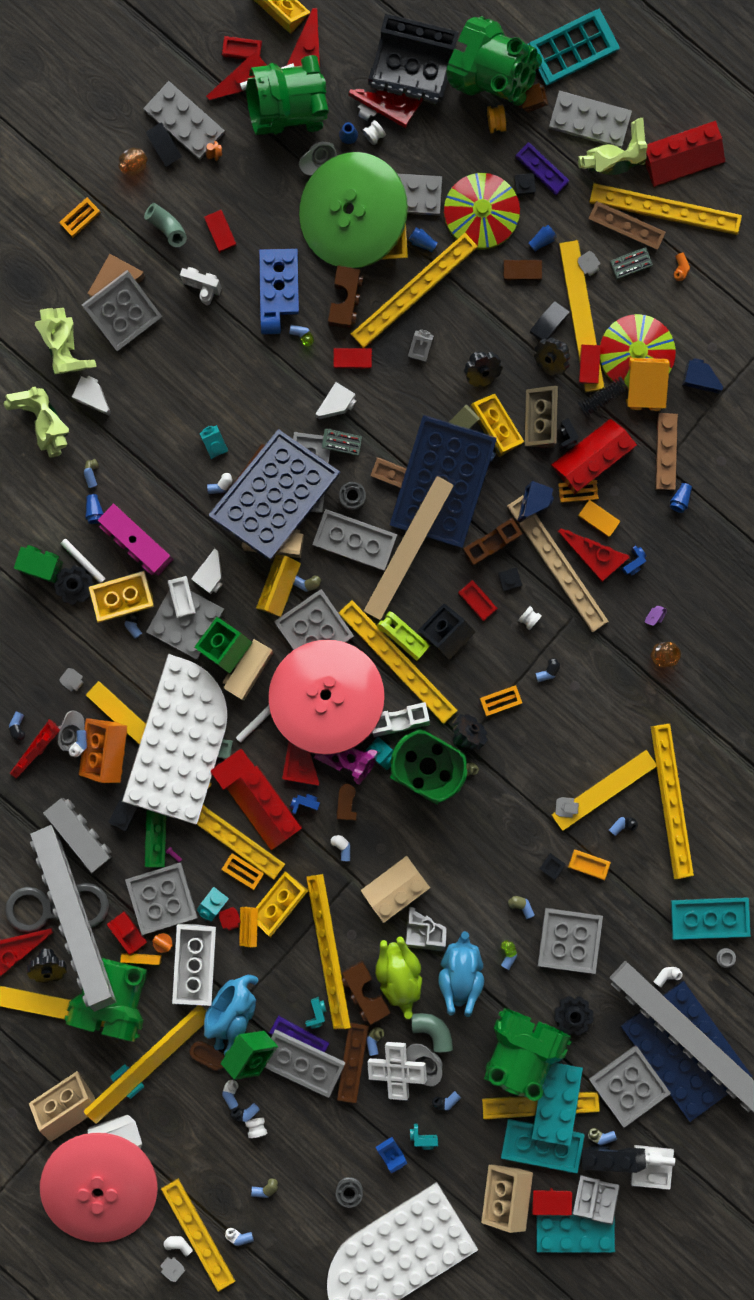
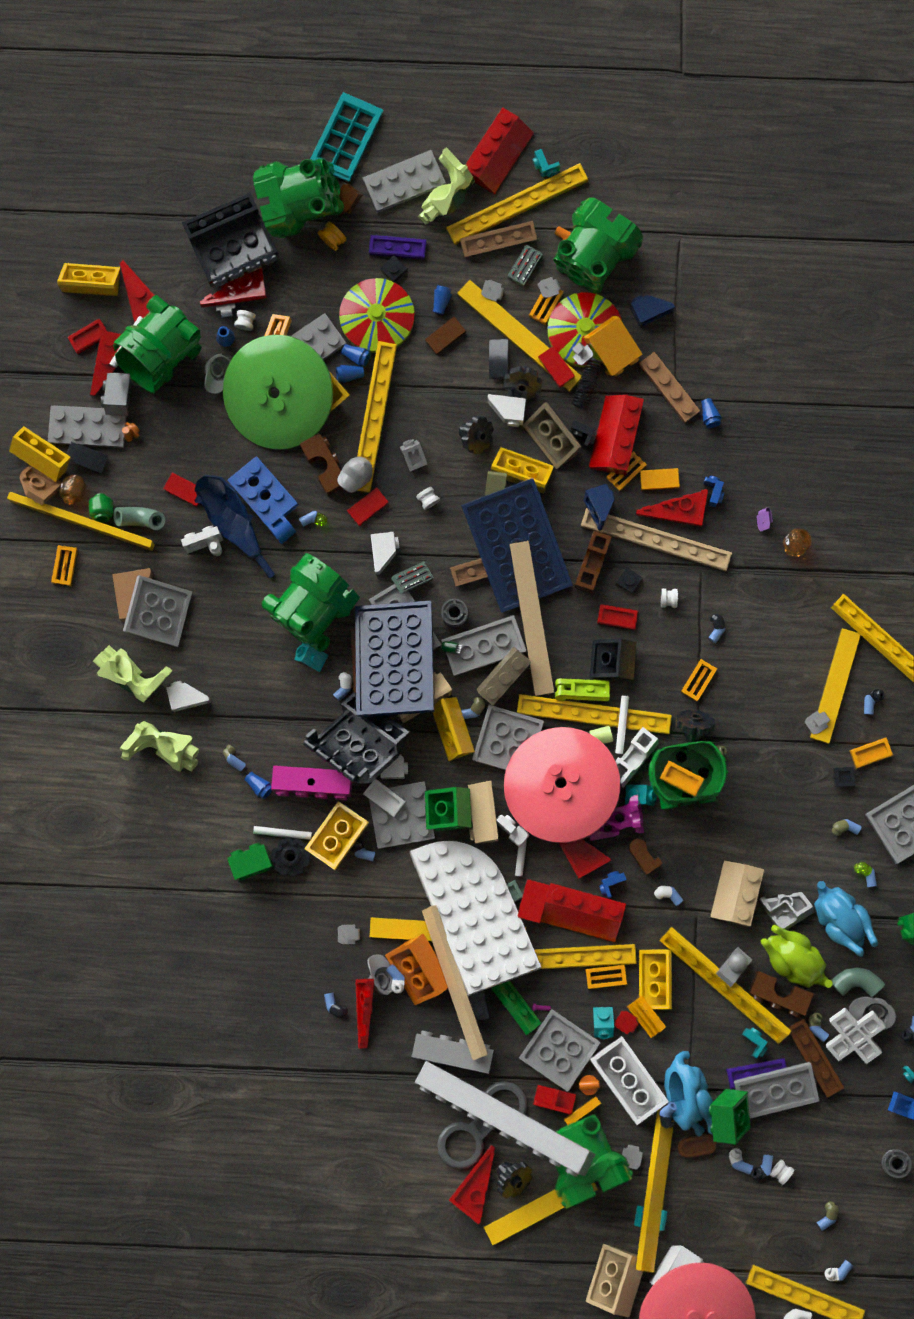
camera: 35 degrees left, 5 degrees down
none -> yellow tile [7,492,155,551]
none -> yellow brick [9,426,71,482]
none -> medium nougat plate [20,465,62,505]
none -> green head [88,493,114,523]
none -> brick [101,373,132,416]
none -> dark blue piece [194,475,275,578]
none -> green piece [262,553,360,652]
none -> light orange tile [265,314,292,336]
none -> black slope [303,692,410,784]
none -> light grey piece [337,457,373,493]
none -> blue cone [341,344,371,366]
none -> white wheel [416,487,440,510]
none -> tan tile [422,905,487,1060]
none -> dark green piece [441,641,462,654]
none -> dark tan brick [476,647,531,706]
none -> white slope [488,394,526,427]
none -> white plate [496,814,529,847]
none -> light orange tile [529,290,564,325]
none -> teal bracket [532,149,560,178]
none -> light grey piece [537,277,561,298]
none -> green piece [553,198,643,294]
none -> light grey piece [572,342,593,365]
none -> yellowish green piece [589,726,613,744]
none -> white bar [615,696,629,754]
none -> light grey piece [622,1144,643,1169]
none -> arm [659,1102,677,1129]
none -> light orange tile [660,761,704,797]
none -> light grey tile [716,947,752,987]

